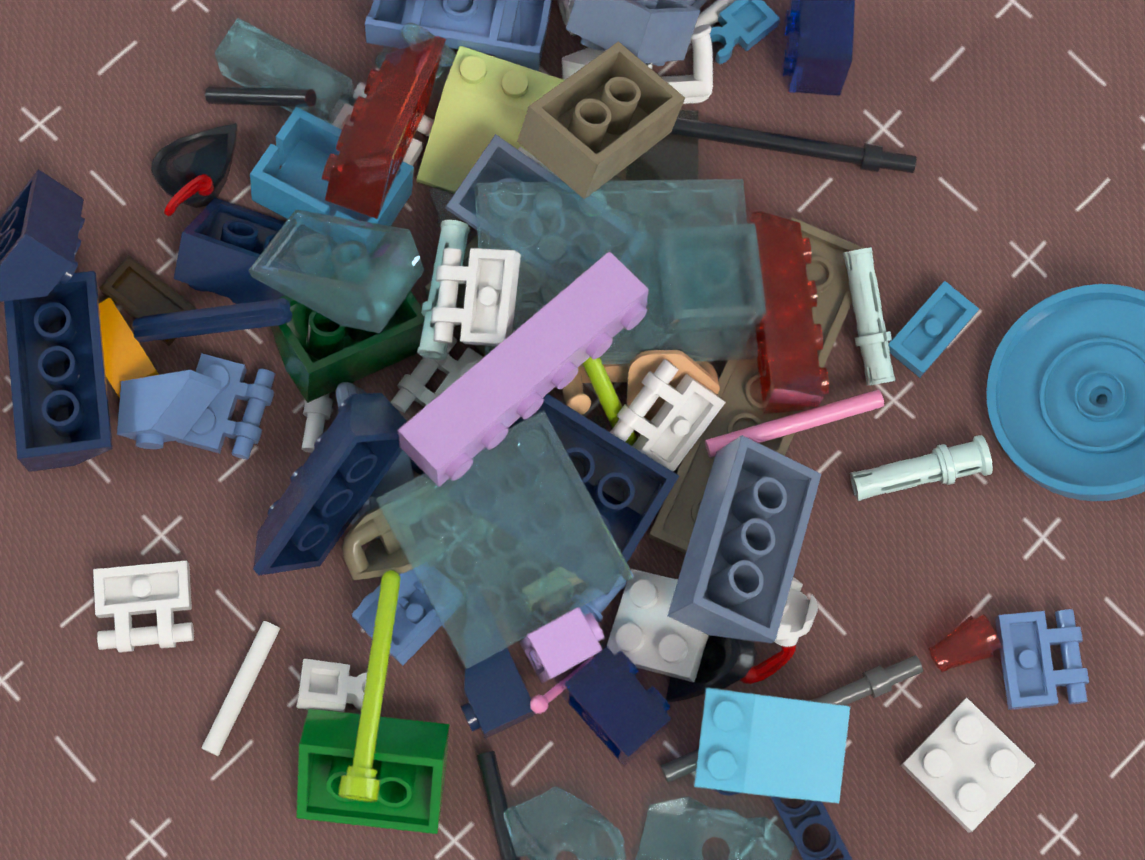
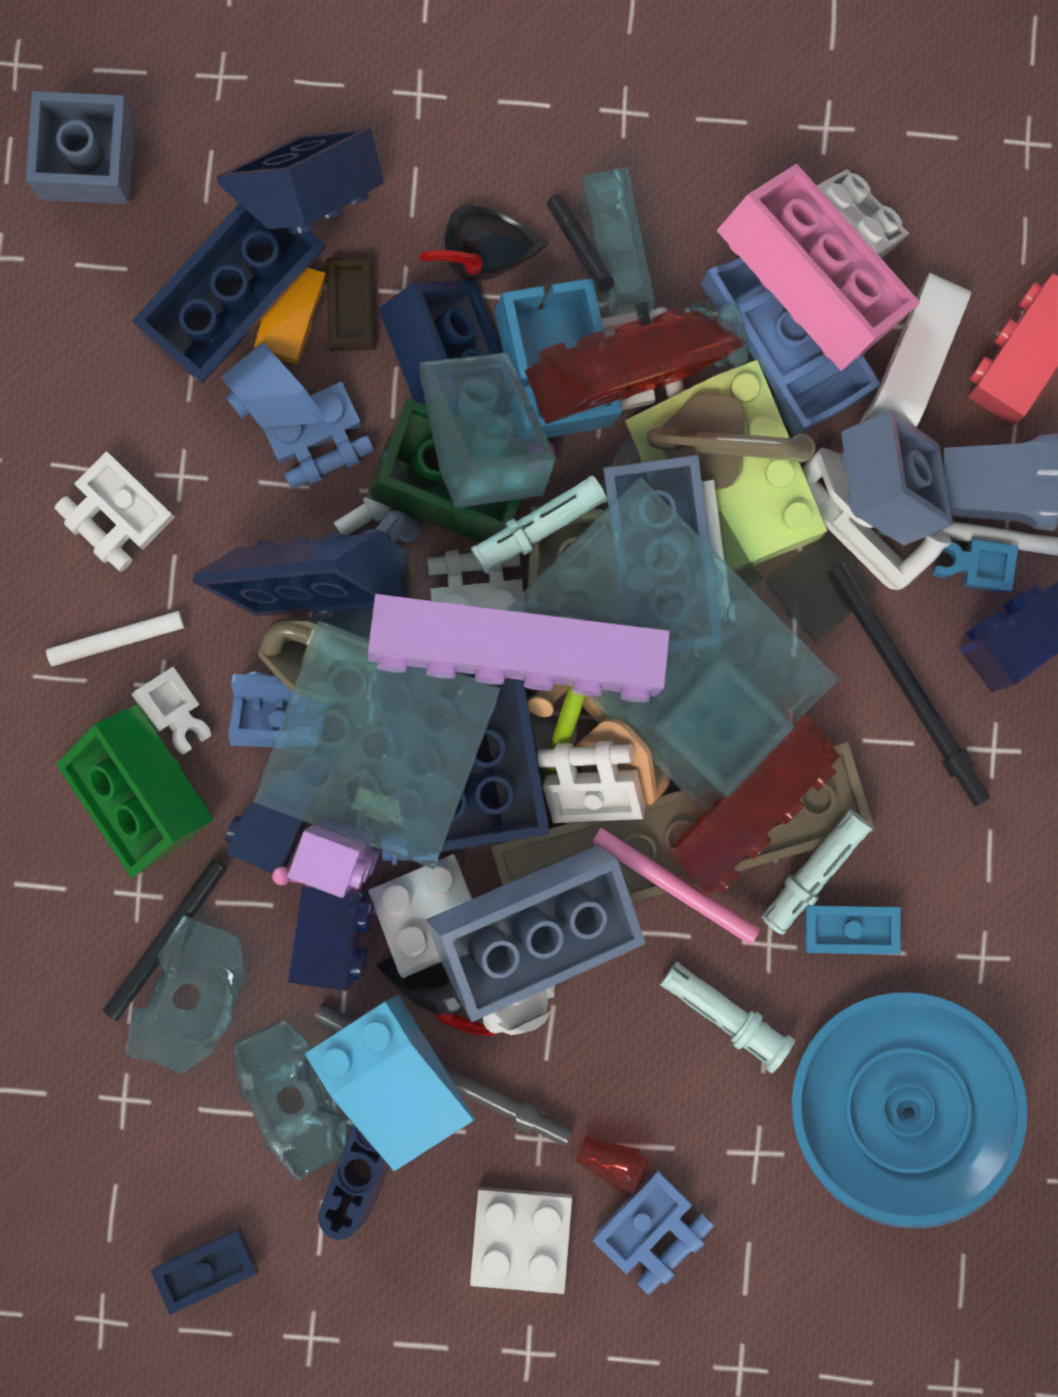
camera: 55 degrees right, 10 degrees up
dark blue axle [131,298,293,342] -> none
lime piece [338,570,401,802] -> none
white plate [431,248,521,346] -> none
dark tan brick [517,41,685,199] -> none
none -> dark tan piece [647,393,815,489]

